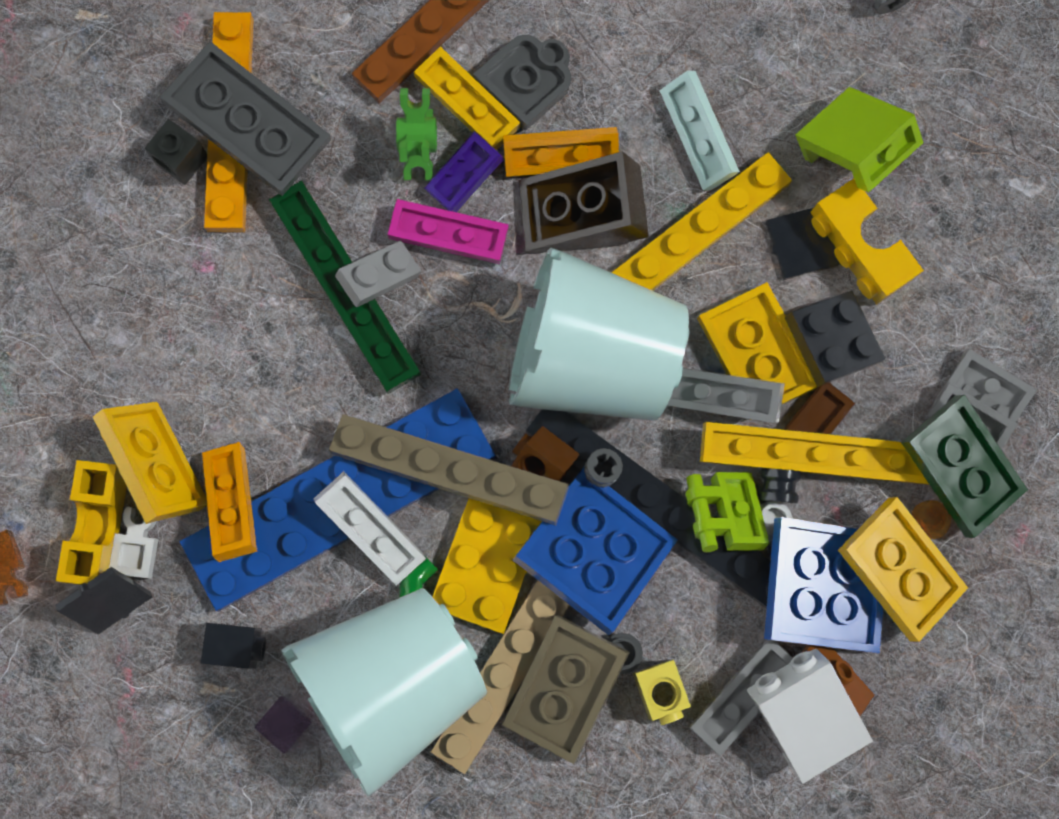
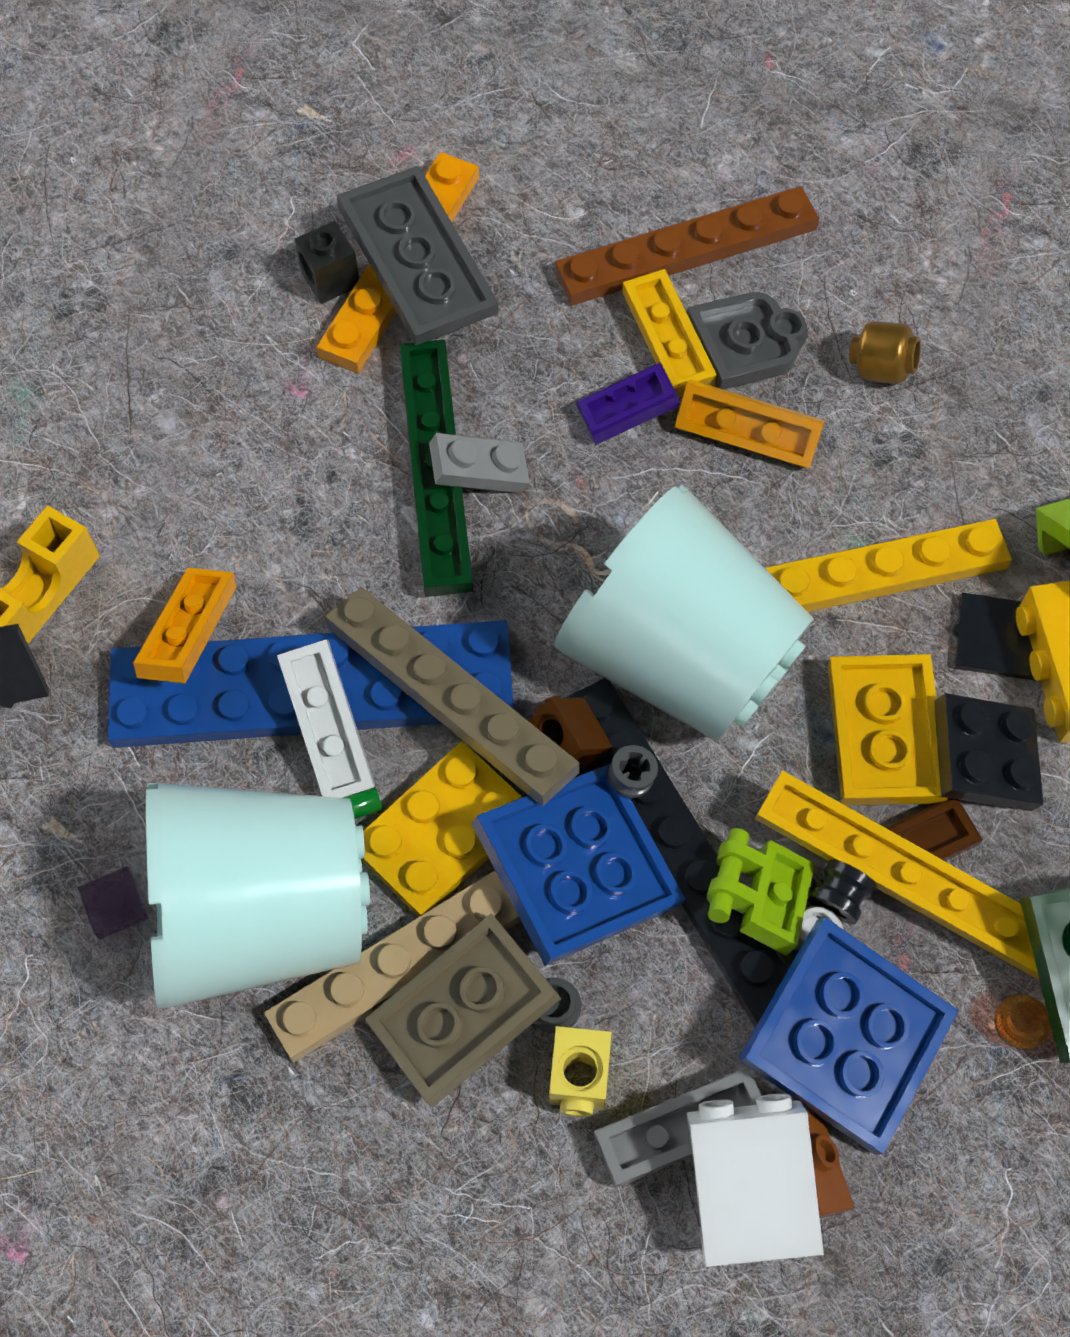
camera: 30 degrees right, 15 degrees down
yellow plate [93,402,207,524] -> none
white plate [109,507,158,579] -> none
black brick [200,622,266,669] -> none
dark pink plate [387,199,509,265] -> none
bright green pin [396,88,437,180] -> none
dark brown slope [519,151,649,253] -> none
light aqua plate [660,71,740,190] -> none
light grey plate [667,368,785,423] -> none
yellow plate [838,497,968,642] -> none
none -> pearl gold head [849,321,921,384]

